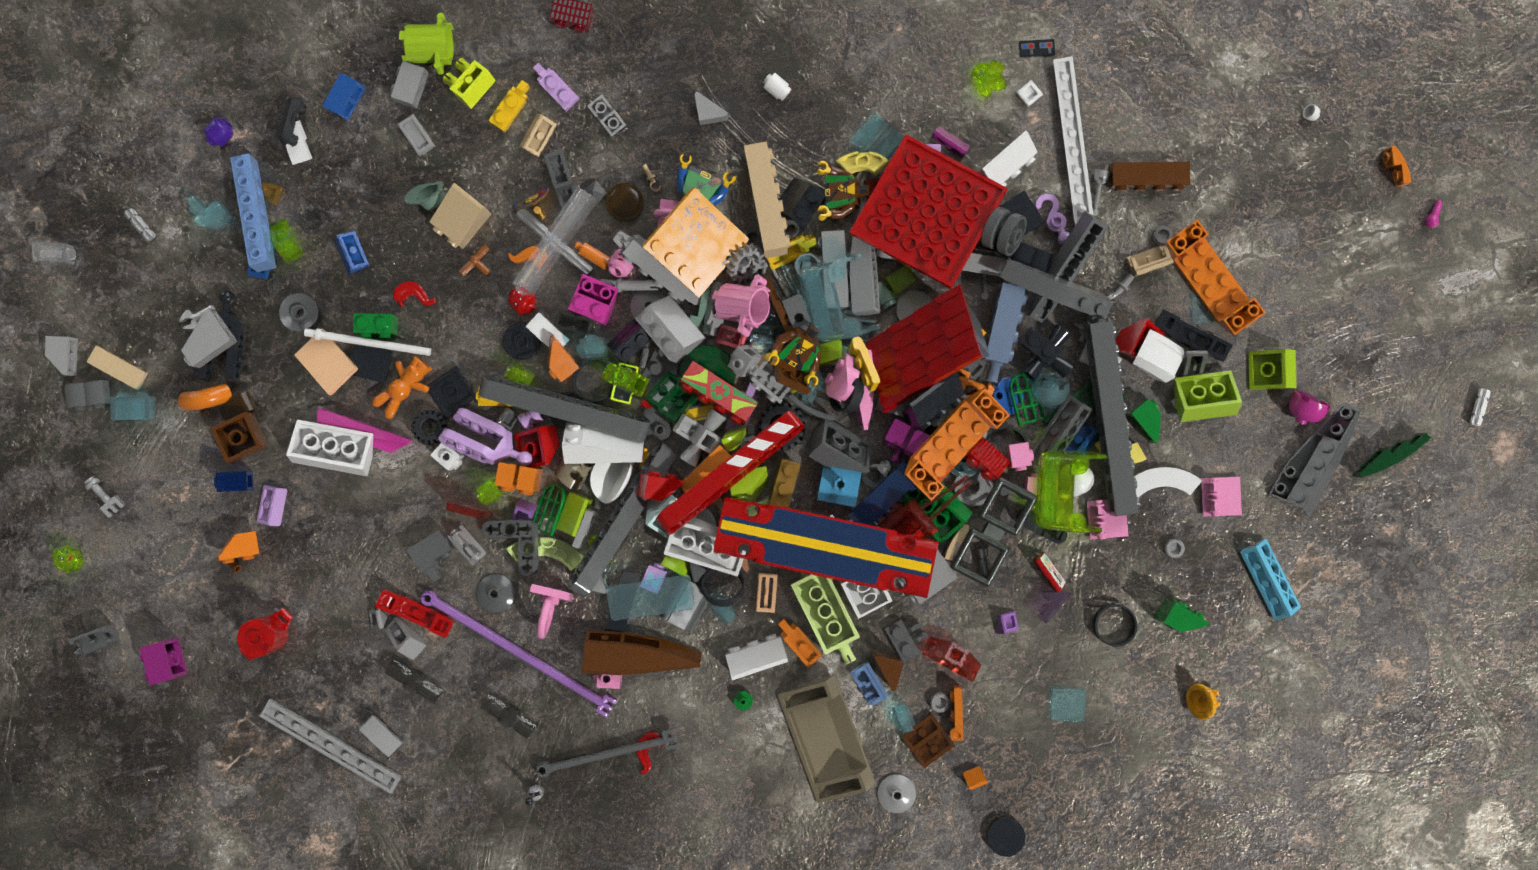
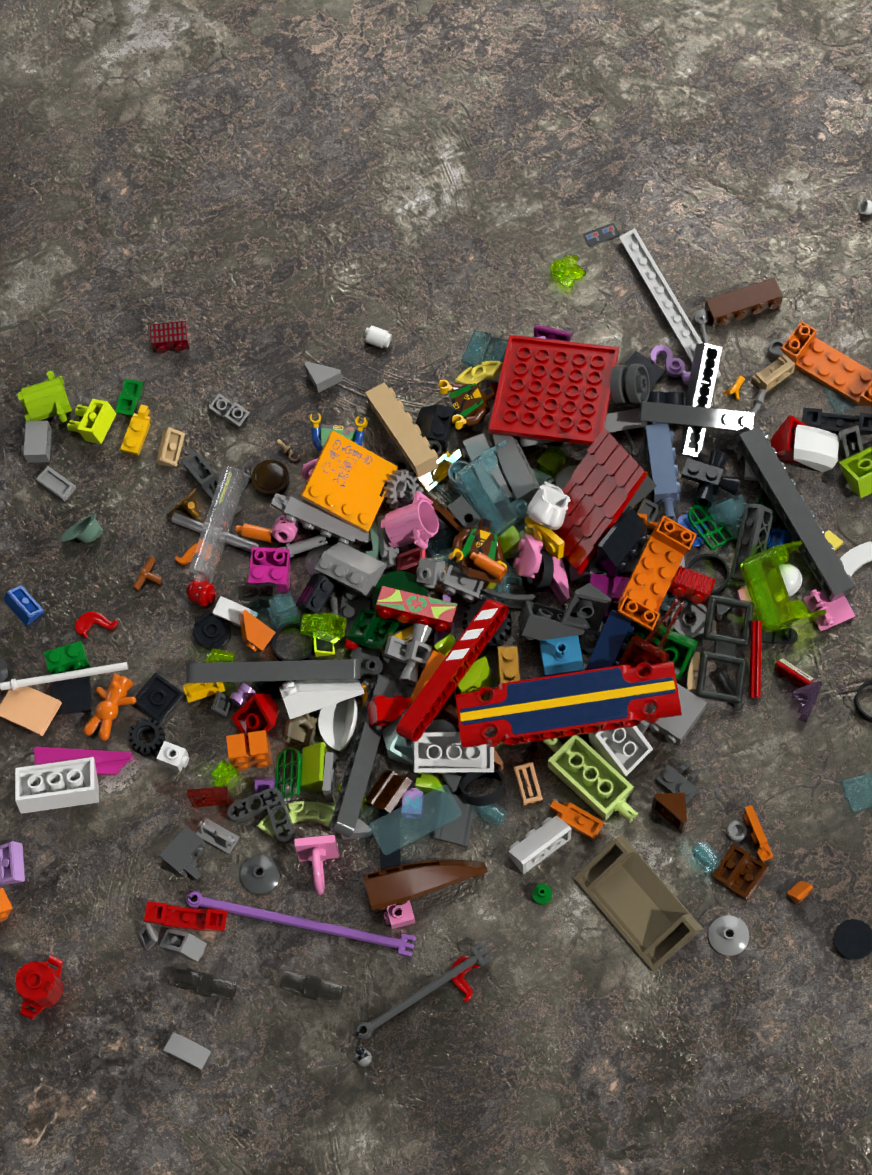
camera: 15 degrees left, 20 degrees down
light grey tile [259,699,402,794] -> none
tan slope [430,183,492,249] -> none
lavender piece [438,408,532,467] -> none
lavender hinge [533,63,579,112] -> none
medium blue hinge [850,661,889,705] -> none
clear red slope [922,637,981,682] -> none
white slope [980,131,1037,186] -> none
medium lavender slope [996,611,1019,634] -> none
bright pink brick [1006,442,1034,471] -> none
white tile [1015,80,1043,108] -> none
green slope [1127,399,1161,443] -> none
none -> green slope [115,379,144,416]
none -> reddish brown slope [363,770,413,814]
none -> orange cylinder [470,552,507,580]
none -> white piece [526,481,570,530]
none -> dark grey slope [561,583,612,631]
none -> light orange bar [723,376,745,400]
none -> red axle [749,621,762,698]

